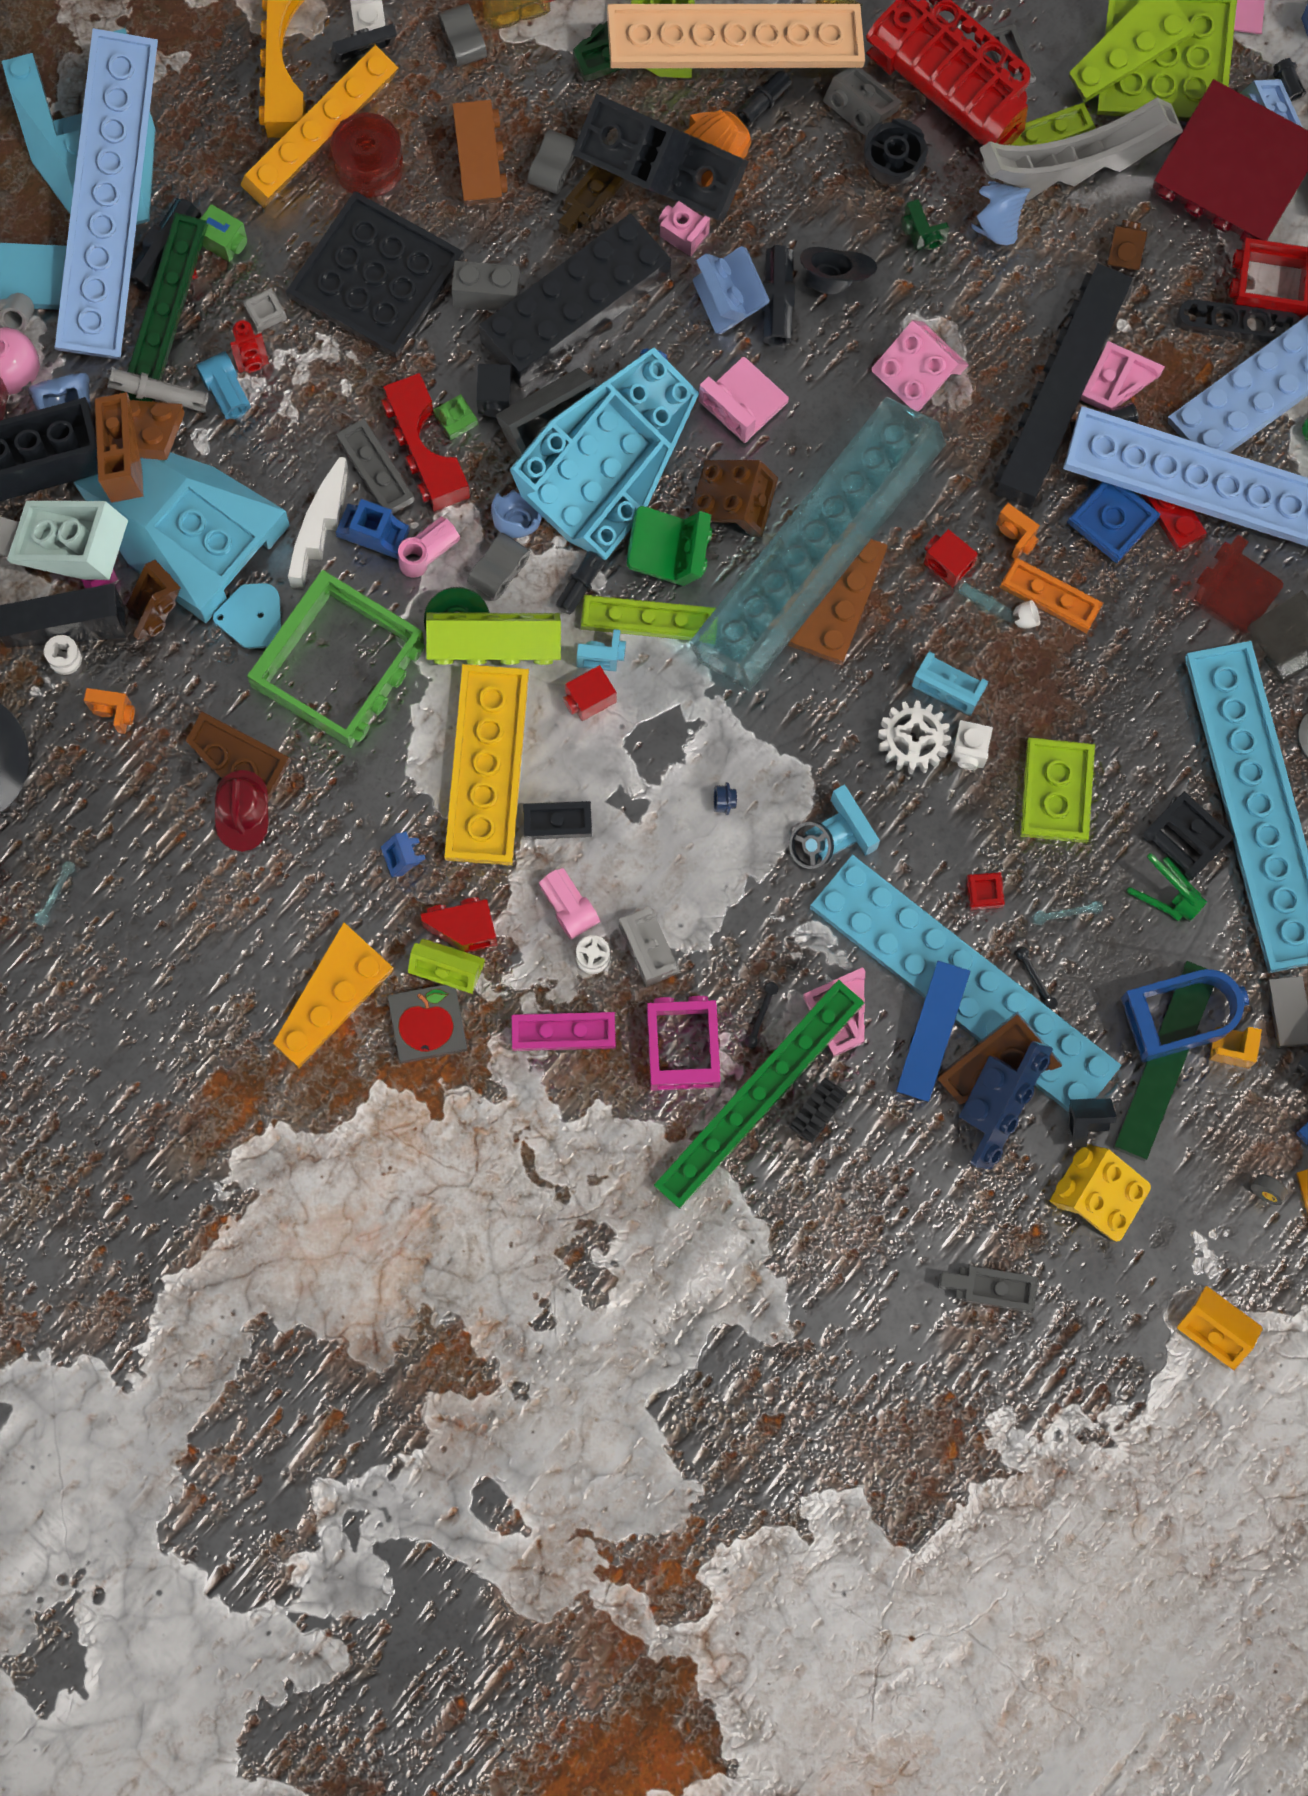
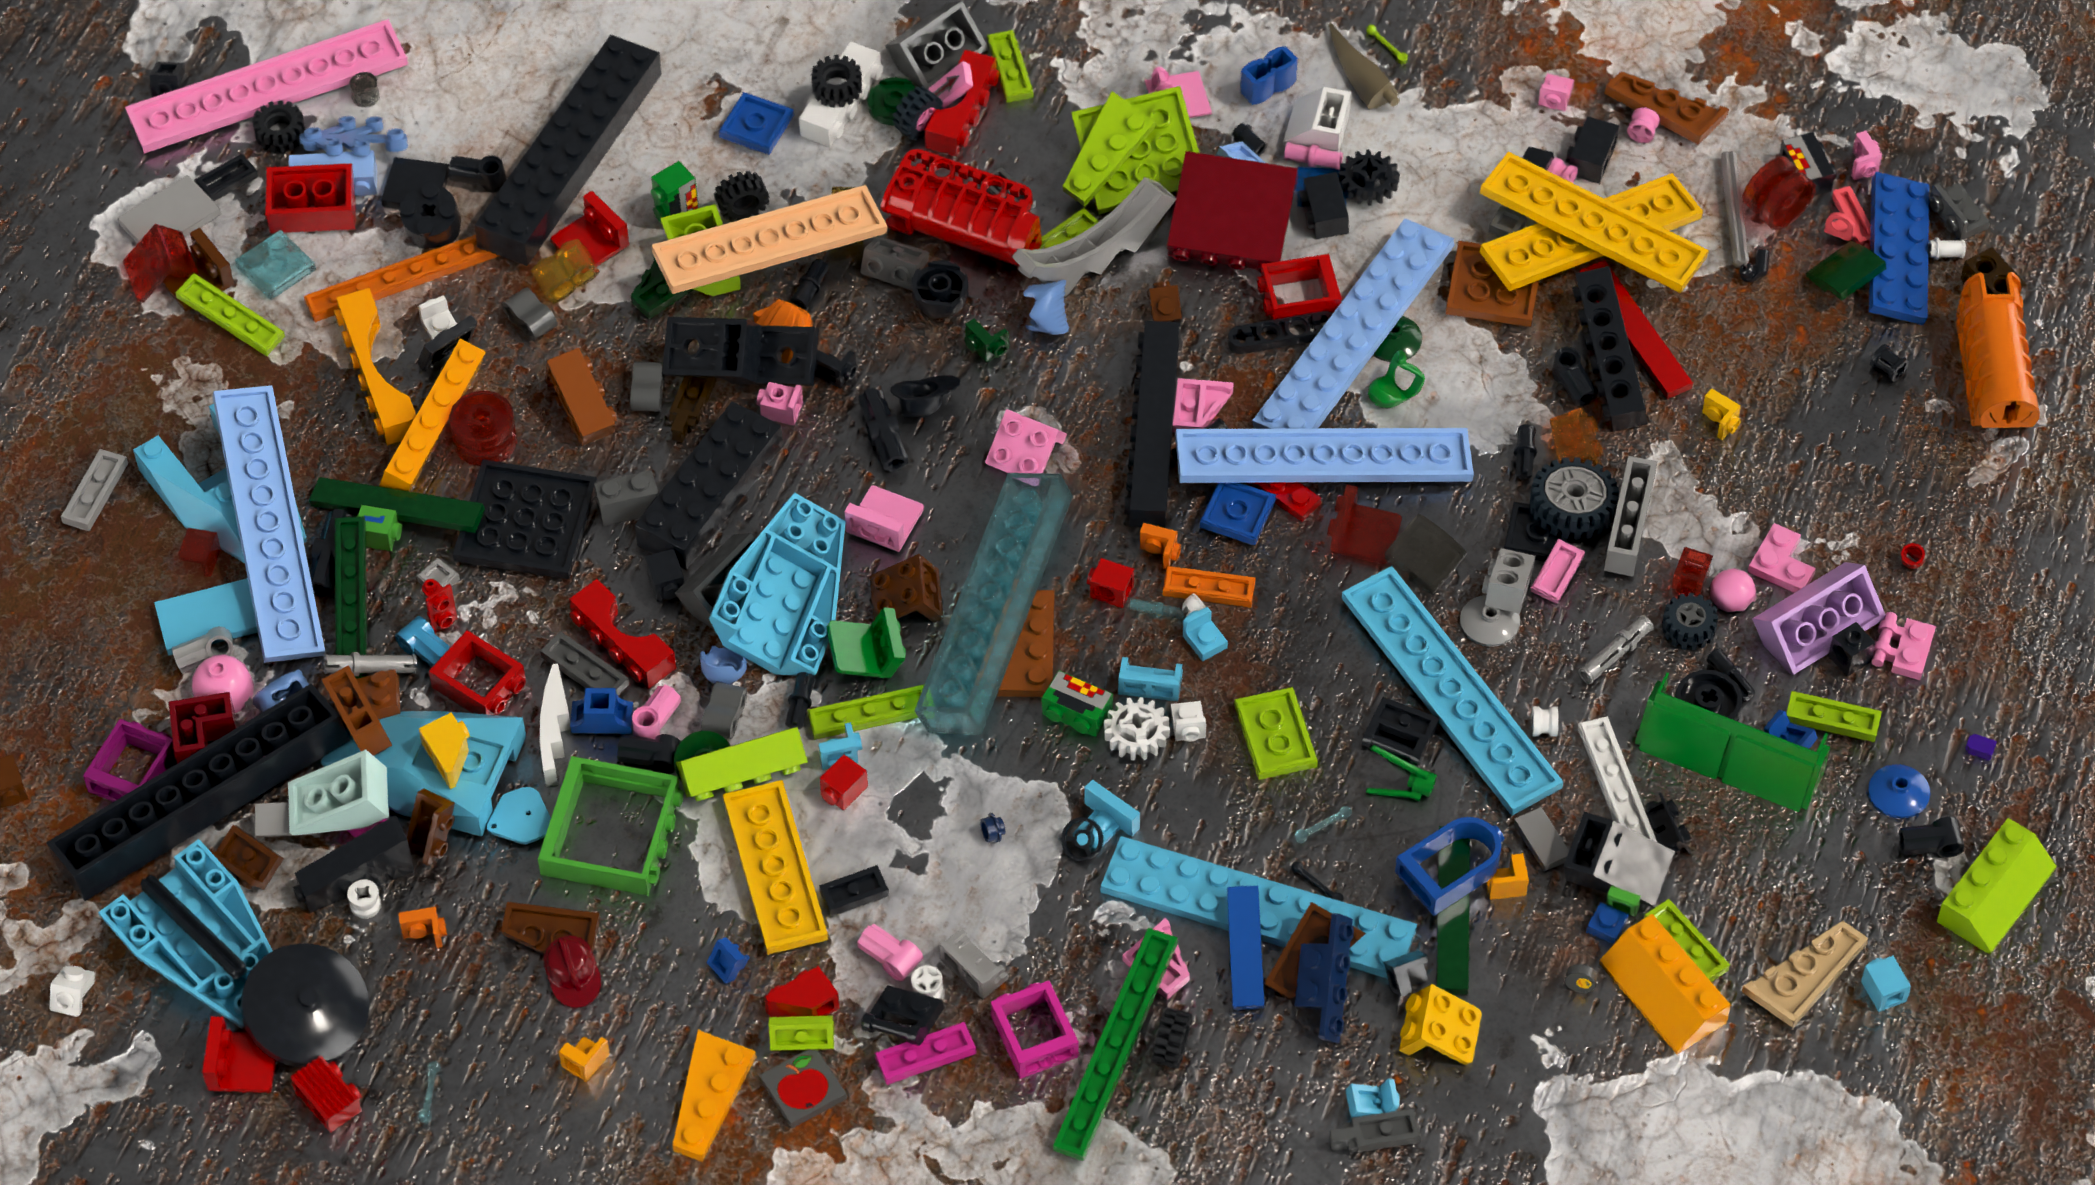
camera: 15 degrees left, 20 degrees down
bright green tile [433,394,478,441] -> none
medium blue bracket [693,246,770,334] -> none
black hinge [744,982,779,1048] -> none
red tile [966,872,1005,910] -> none
light orange panel [1177,1286,1263,1370] -> none
none -> clear red panel [178,528,221,577]
none -> dark green tile [309,477,485,533]
none -> yellow slope [418,712,470,790]
none -> red window [428,630,526,715]
none -> light orange panel [559,1037,610,1082]
none -> black piece [617,734,681,774]
none -> black bracket [815,349,858,389]
none -> black plate [861,985,944,1046]
none -> brick [1042,670,1113,737]
none -> medium azure bracket [1183,607,1228,662]
none -> medium azure bracket [1345,1079,1399,1118]

